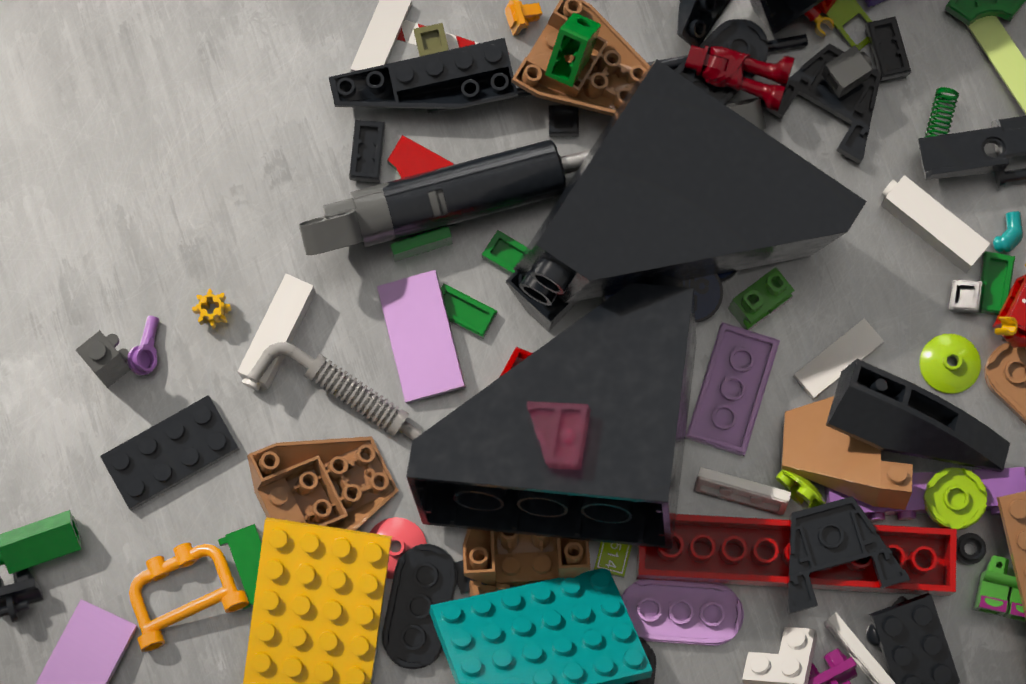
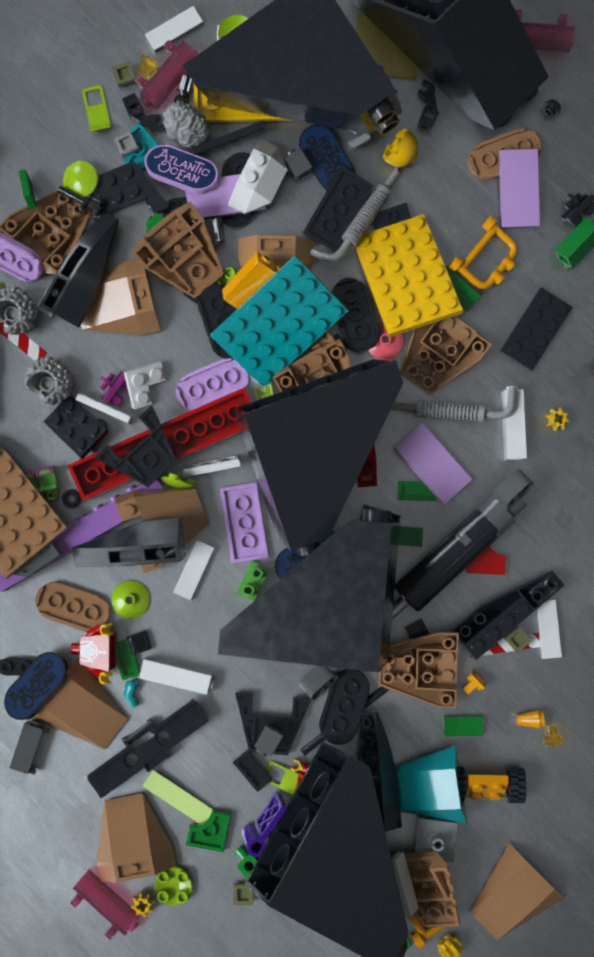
camera: 155 degrees right, 10 degrees up
medium lavender plate [127,316,159,376] -> none
black plate [349,120,386,183] -> none
green tile [390,226,453,262] -> none
clear pink wing [526,401,591,470] -> none
green torso [545,13,601,87] -> none
dark red piece [685,45,795,112] -> none
lime tile [923,467,987,530] -> none
green piece [924,87,959,138] -> none

